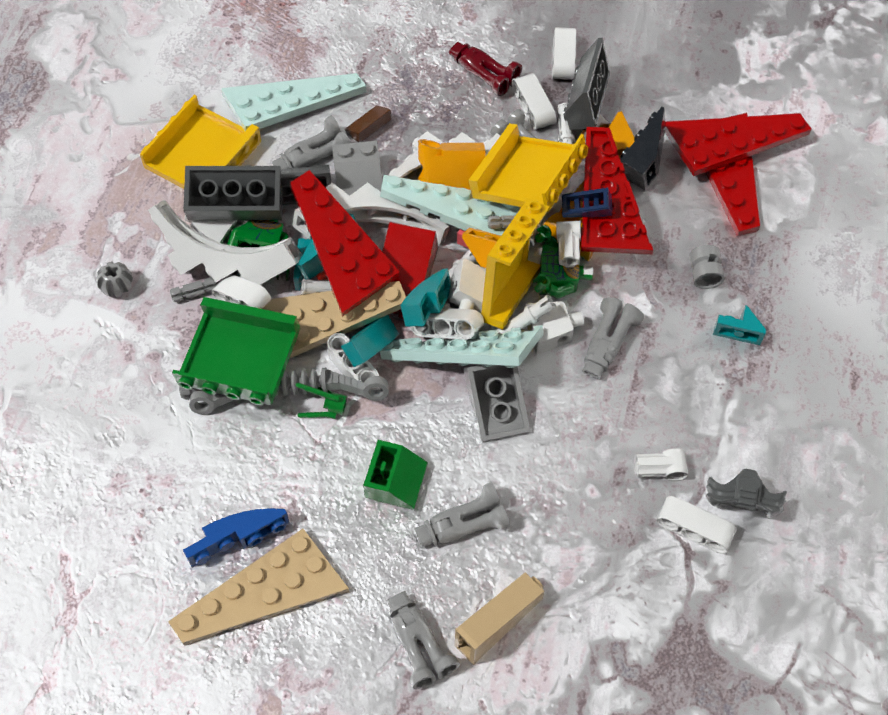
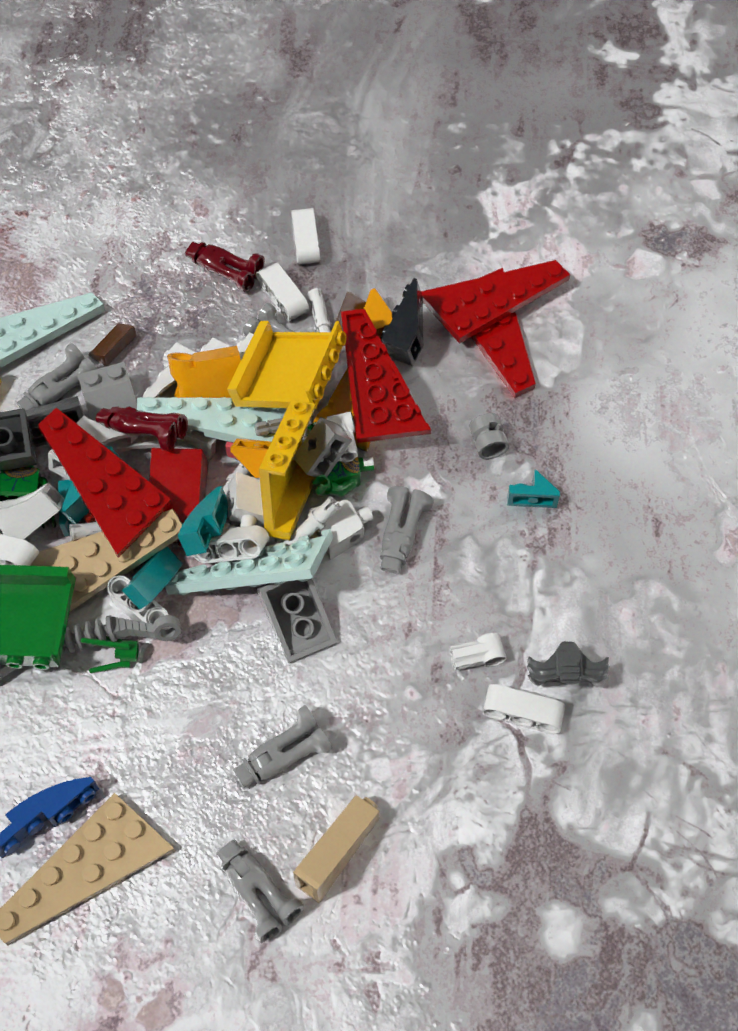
camera: 10 degrees left, 0 degrees up
green slope [363,440,428,510] -> none
dark blue slope [562,188,612,217] -> none
dark grey slope [563,37,610,130] -> none
none -> dark red piece [96,406,188,452]
none -> light grey brick [293,417,352,477]

